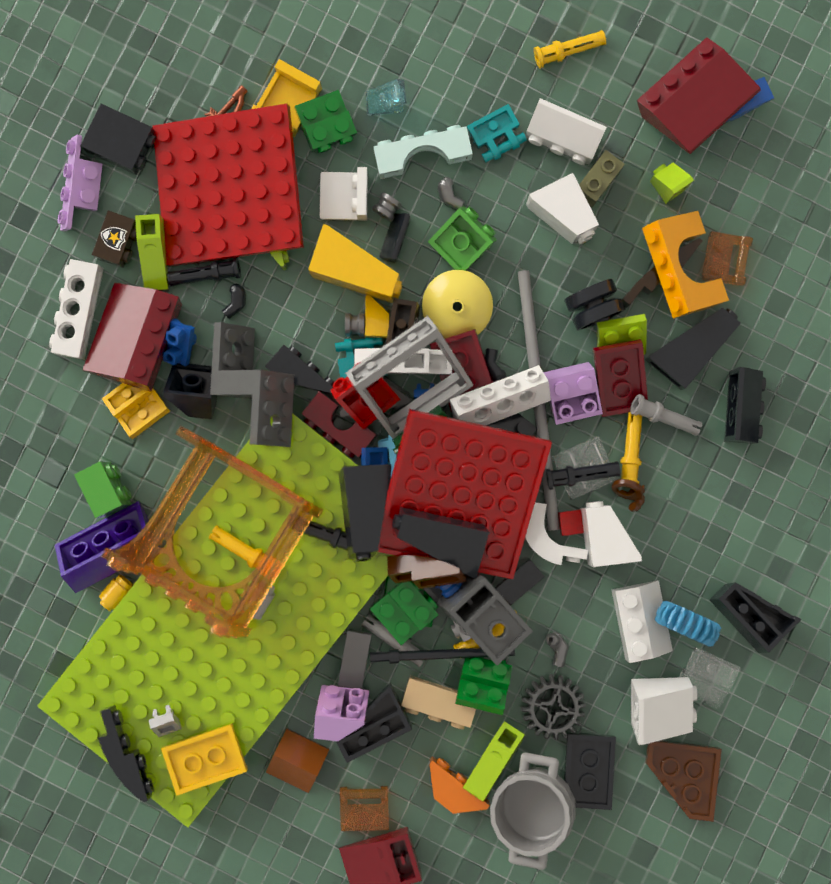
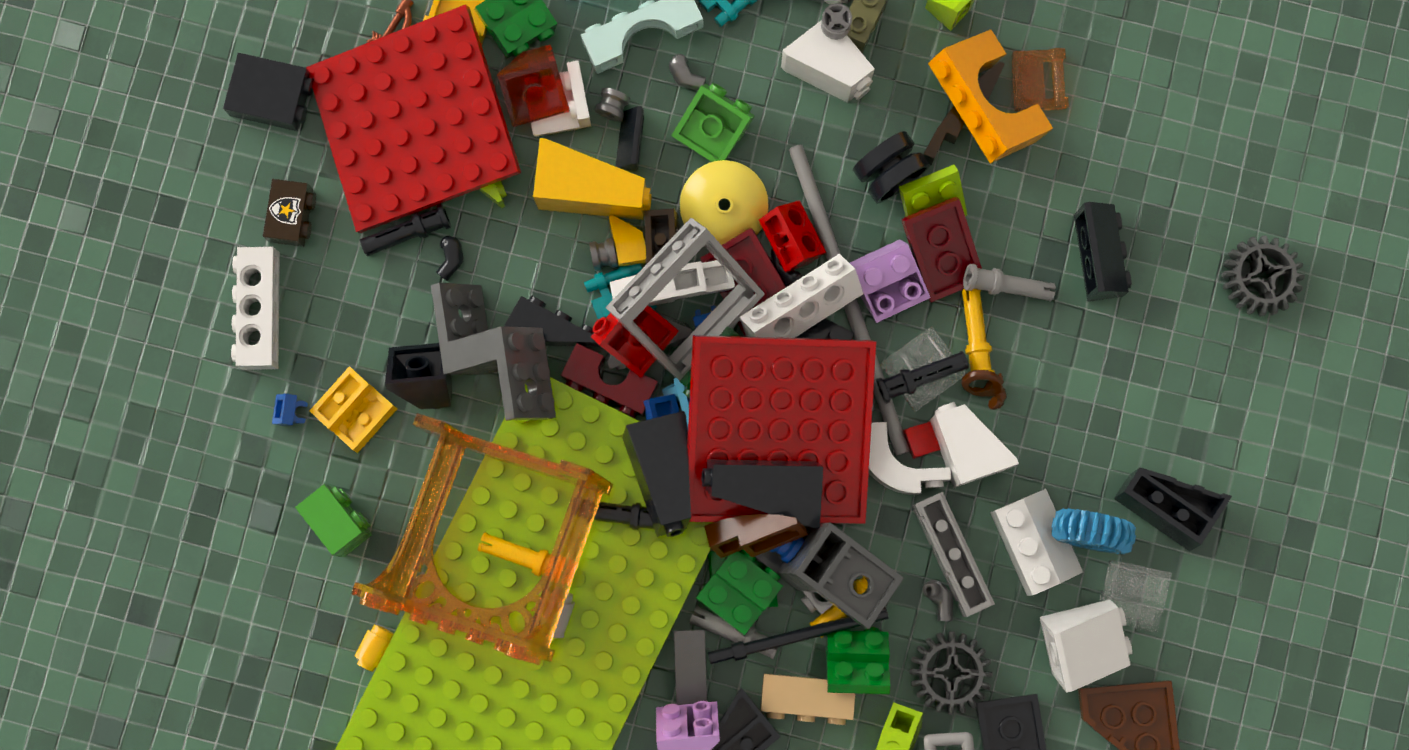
camera: 15 degrees left, 5 degrees down
dark purple slope [55,501,161,594] -> none
lavender bracket [58,135,102,231] -> none
dark red slope [83,283,182,392] -> none
lime slope [135,214,169,290] -> none
blue hips [163,318,197,366] -> none
black slope [495,559,544,606] -> none
black slope [645,308,741,390] -> none
none -> blue tile [272,394,308,426]
none -> clear red slope [497,44,570,127]
none -> red brick [759,200,827,272]
none -> flat silver wheel [821,3,852,40]
none -> light grey brick [912,492,995,617]

